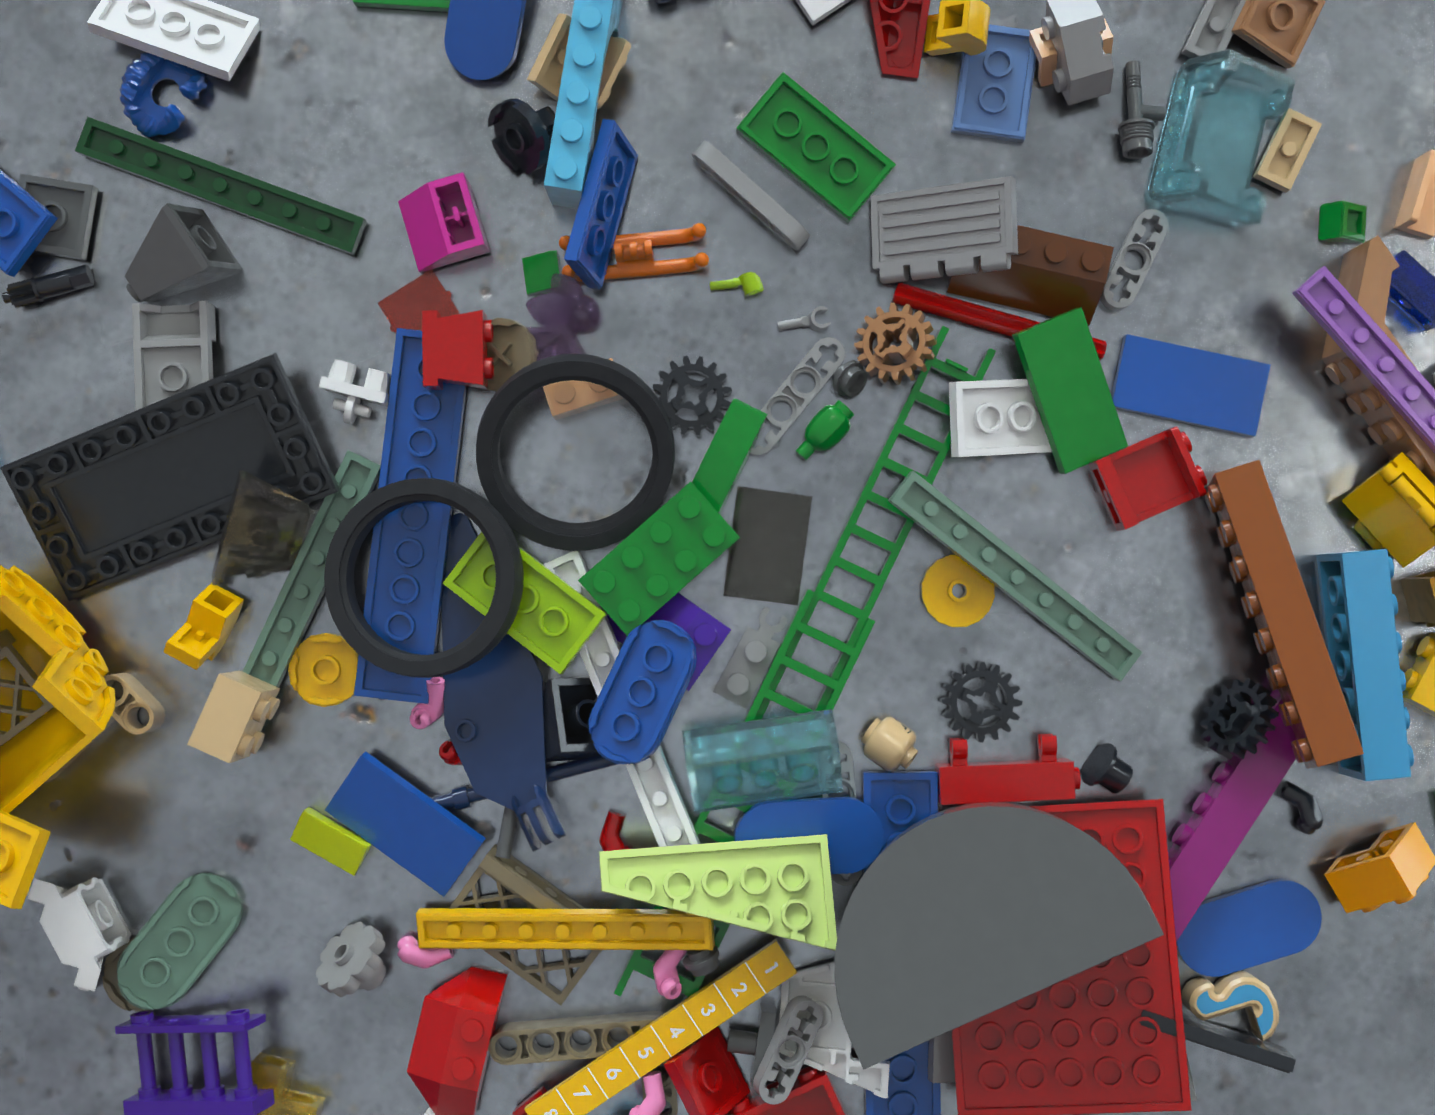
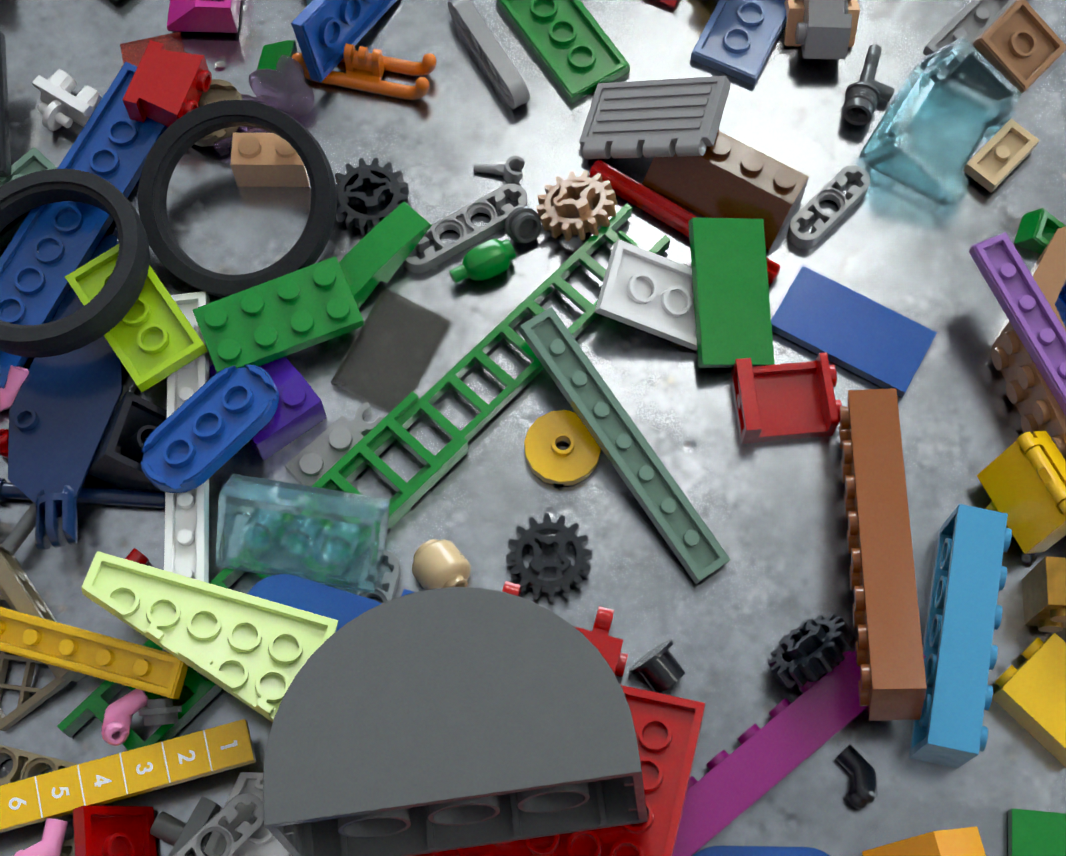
camera: 20 degrees right, 20 degrees down
lime hand [710,272,764,297] -> none

